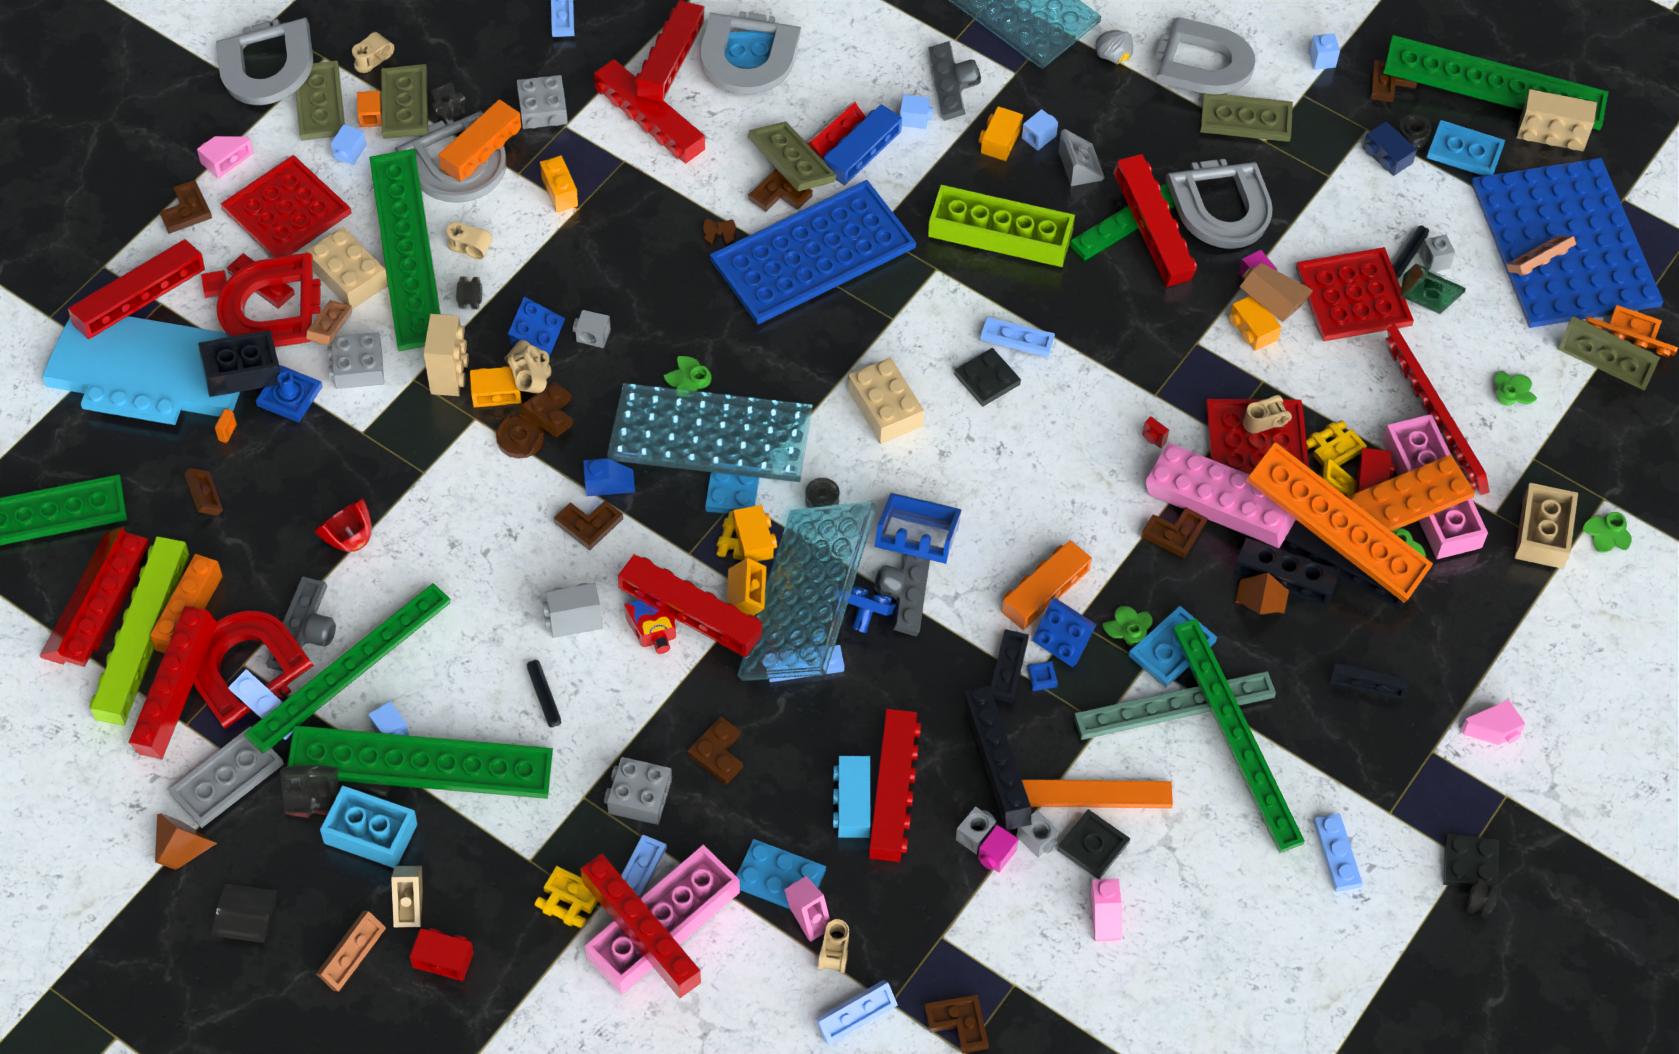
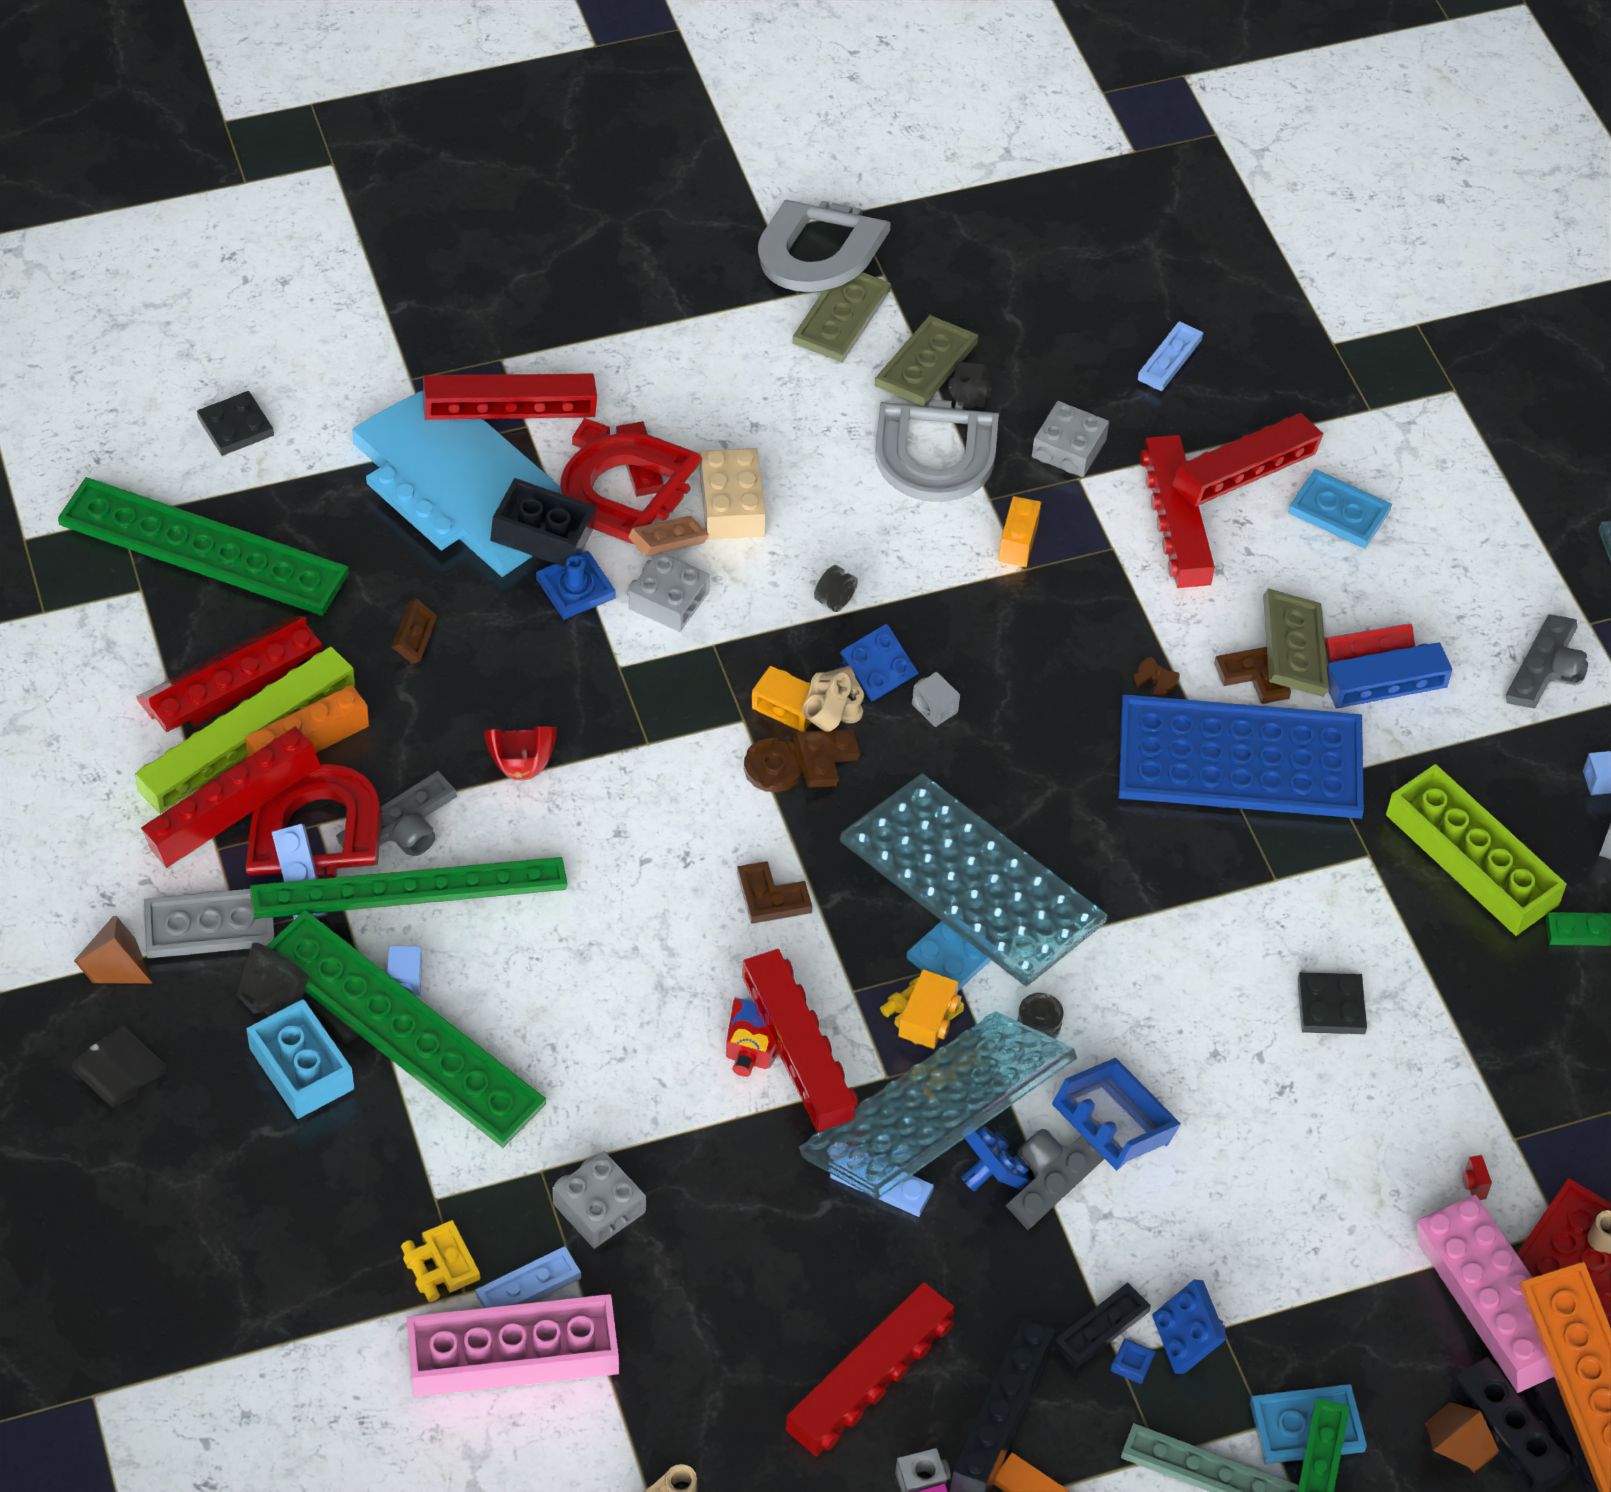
camera: 35 degrees right, 5 degrees down
reddish brown plate [159,180,212,234] -> none
bright pink slope [197,136,253,178] -> none
orange tile [215,409,237,443] -> none
red plate [221,155,352,258] -> none
nougat plate [316,911,386,991] -> none
light blue brick [331,124,367,165] -> none
tan piece [352,32,394,73] -> none
orange brick [357,91,382,128] -> none
green plate [369,149,441,352] -> none
tan slope [392,866,423,927] -> none
red brick [410,928,474,981] -> none
tan brick [424,314,469,396] -> none
orange brick [438,99,521,182] -> none
tan piece [446,222,493,259] -> none
black axle [527,660,561,728] -> none
light grey brick [542,583,602,638] -> none
red brick [581,854,701,999] -> none
blue slope [583,458,635,496] -> none
bright green plate [664,356,711,396] -> none
reddish brown plate [687,717,743,785] -> none
light grey piece [701,11,802,94] -> none
light orange brick [726,558,766,616] -> none
dark azure plate [736,839,826,909] -> none
bright pink slope [784,876,830,942] -> none
medium azure brick [833,756,870,838] -> none
tan brick [848,357,924,444] -> none
light blue brick [900,94,933,129] -> none
light orange brick [979,107,1023,161] -> none
light blue plate [980,317,1055,357] -> none
orange brick [1002,540,1092,631] -> none
bright green plate [1103,606,1152,646] -> none
reddish brown plate [1141,507,1208,559] -> none

